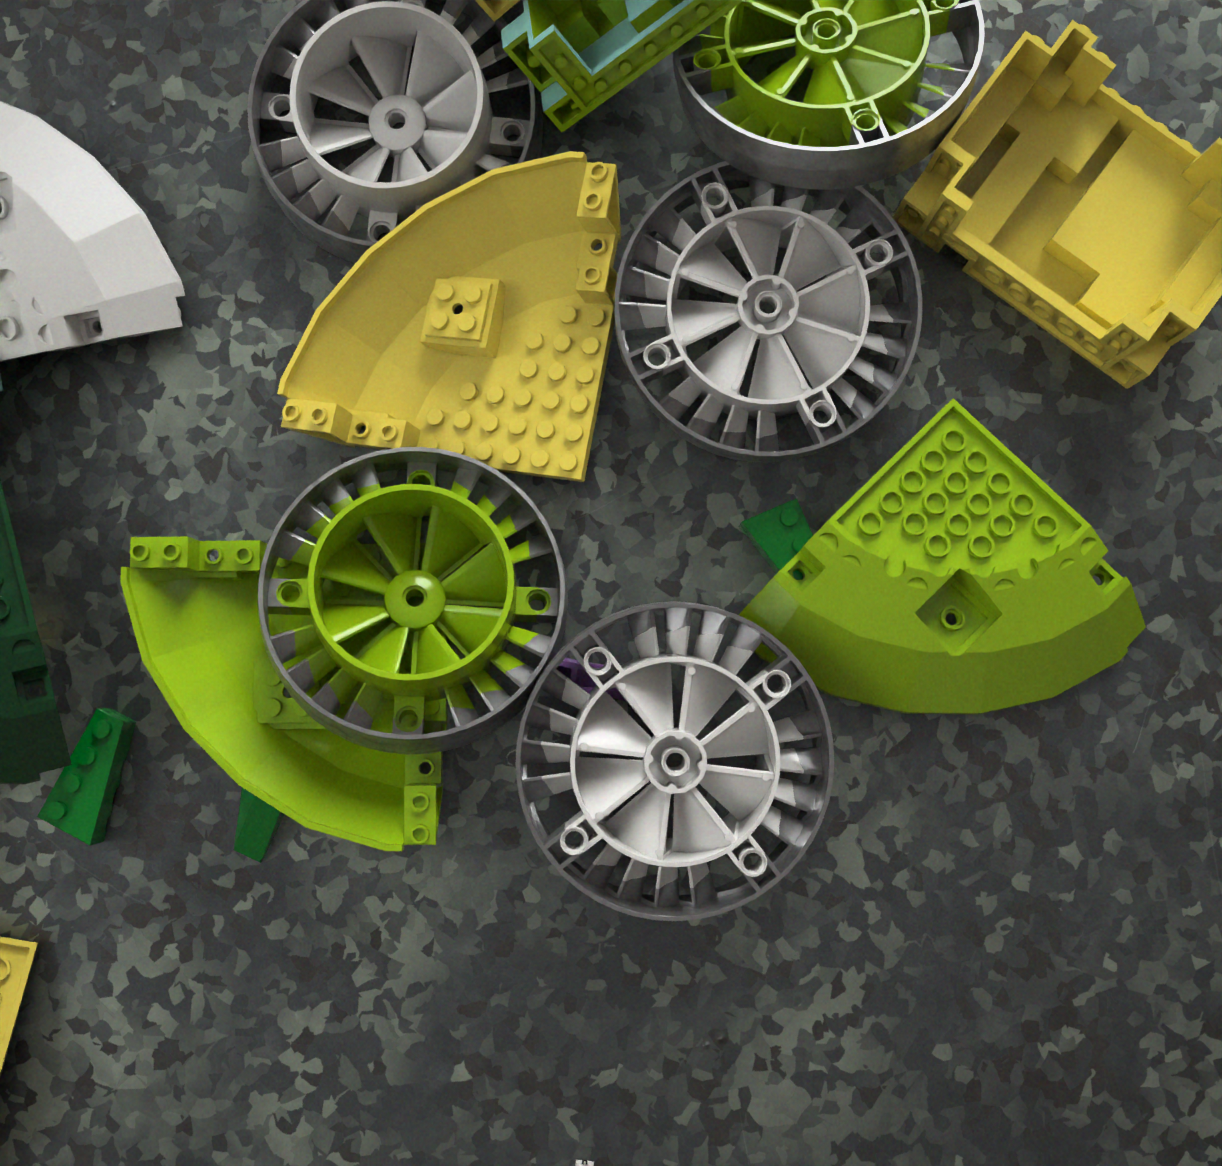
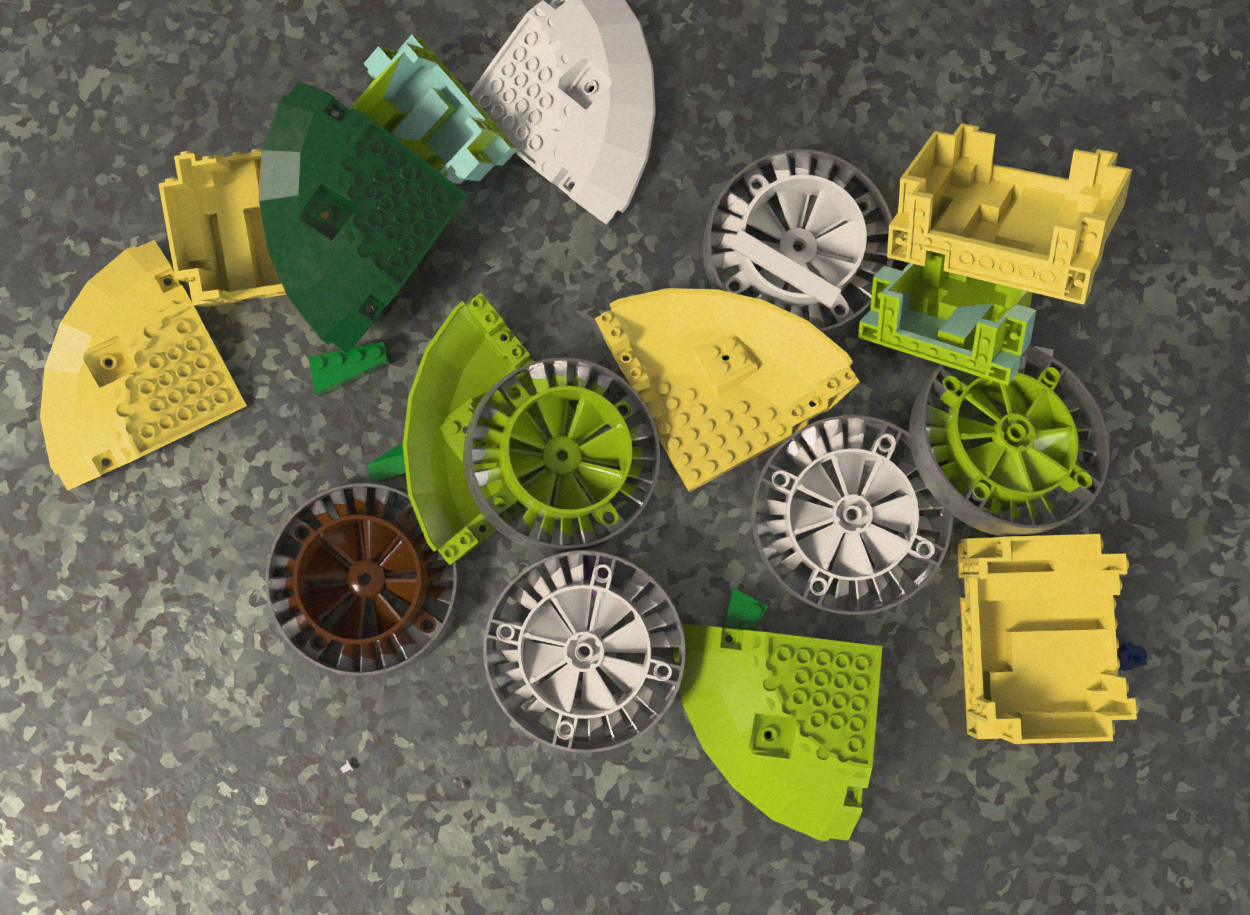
camera: 50 degrees right, 0 degrees up
none -> reddish brown piece [265,482,465,677]
none -> white tile [729,229,841,308]
none -> clear blue brick [1117,642,1148,671]

